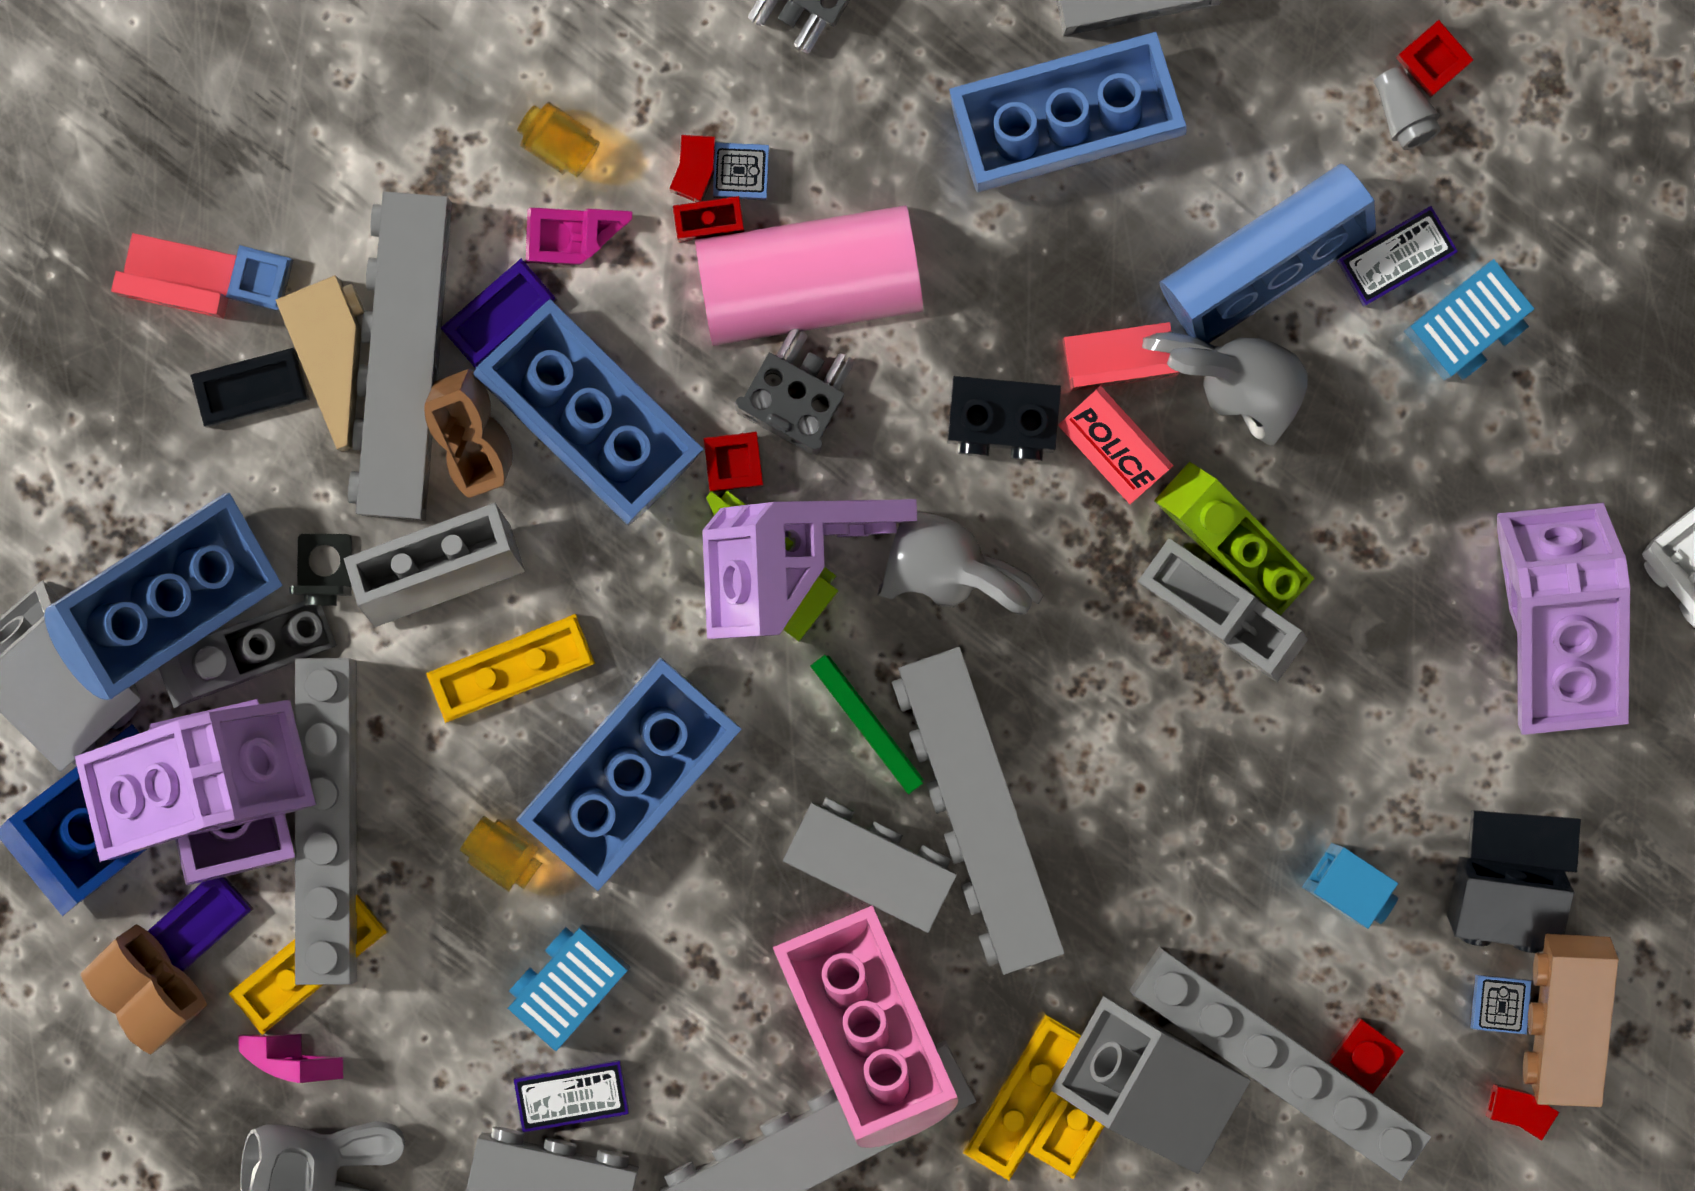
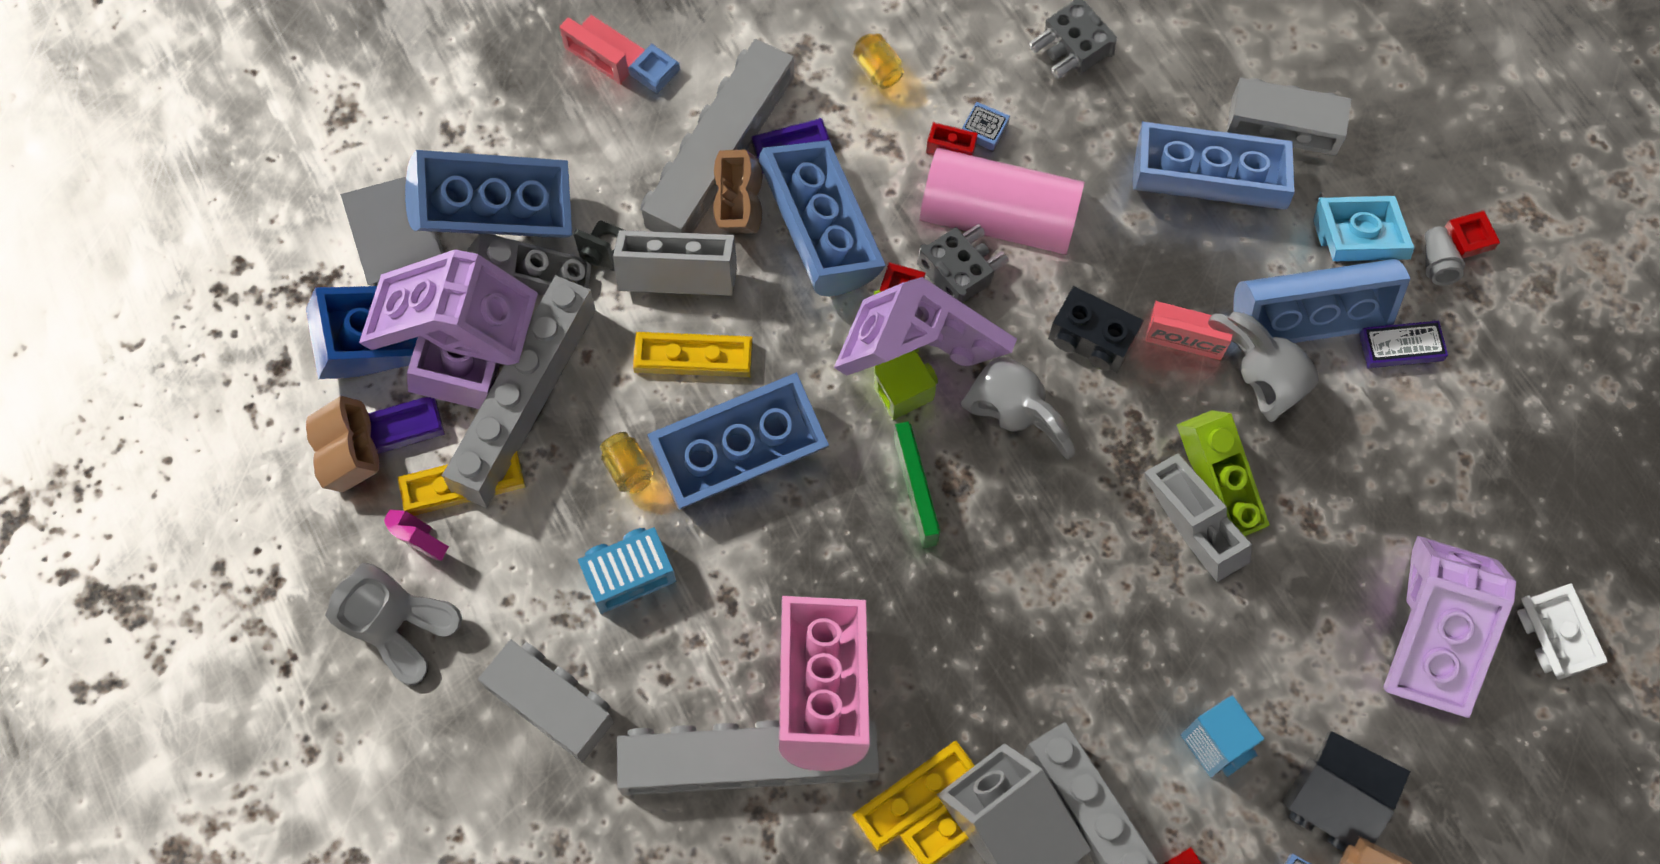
camera: 25 degrees right, 20 degrees down
black tile [190,347,310,428] -> none
tan slope [275,275,364,452] -> none
tile [513,1060,629,1132] -> none
dark pink slope [525,207,632,265] -> none
red piece [669,135,716,202] -> none
light grey brick [783,798,957,933] -> none
light grey brick [891,647,1065,975] -> none
coral panel [1058,386,1174,504] -> none
dark azure brick [1404,259,1535,380] -> none
none -> medium azure plate [1313,196,1414,261]

